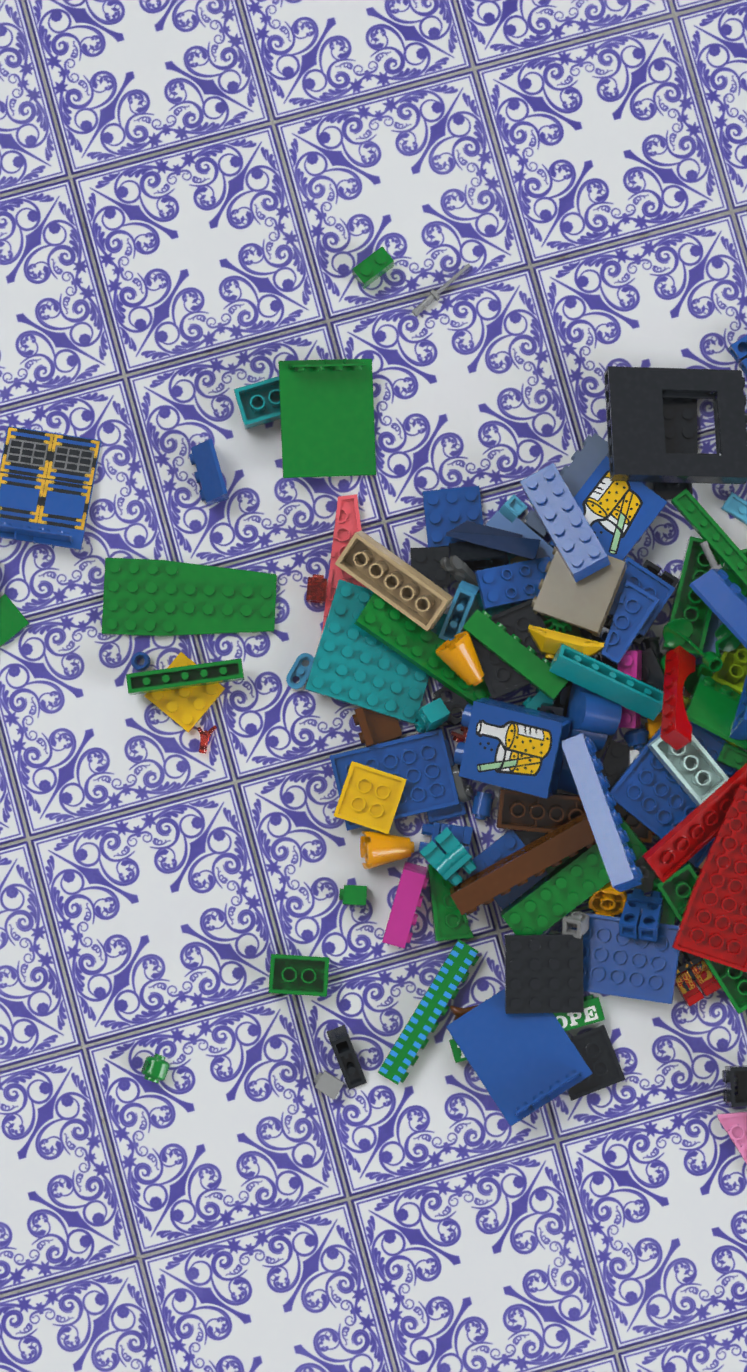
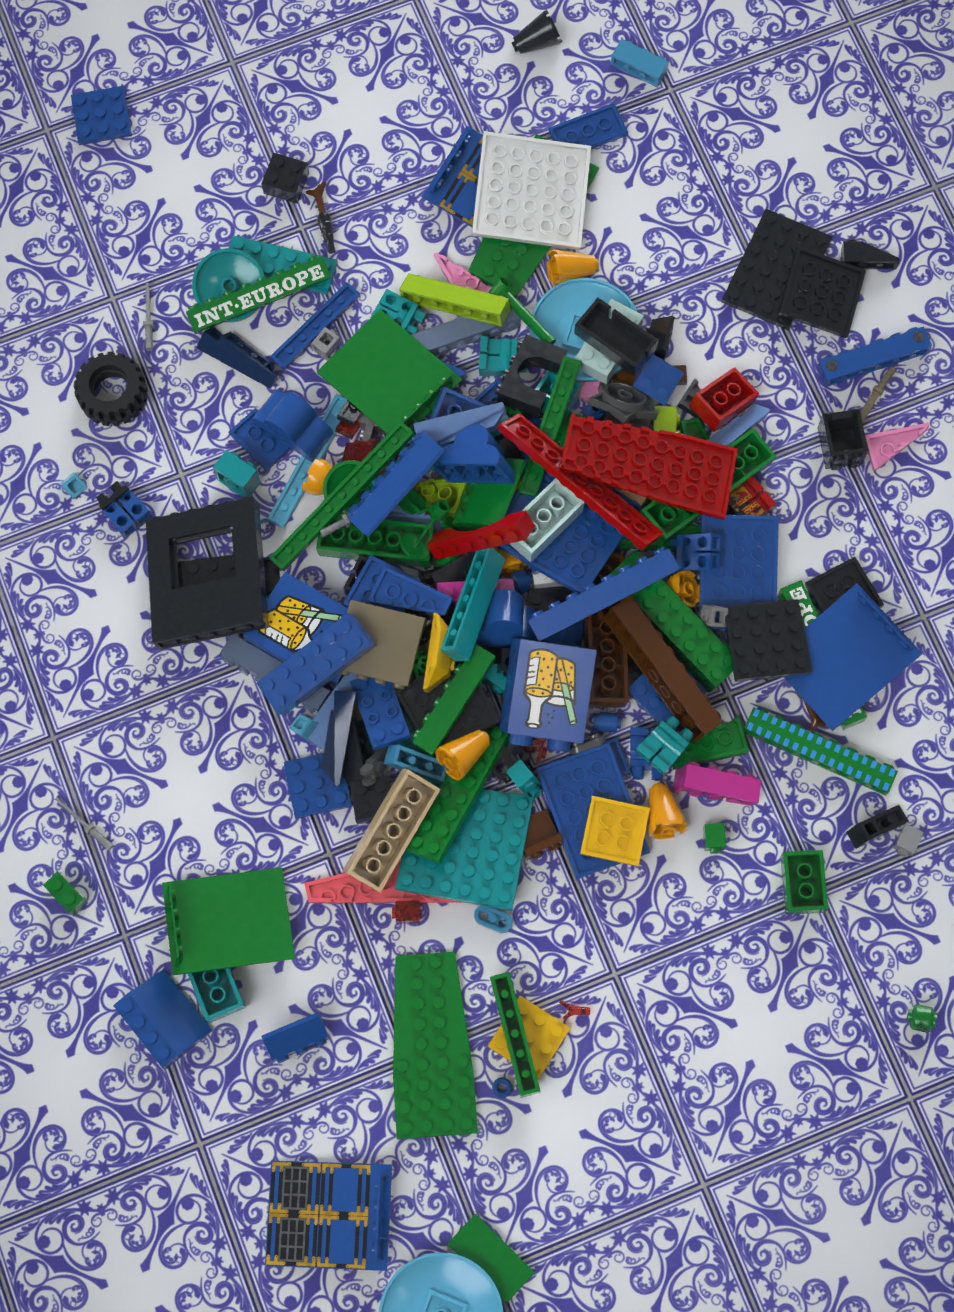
camera: 90 degrees left, 10 degrees down
none -> blue slope [113,969,213,1070]

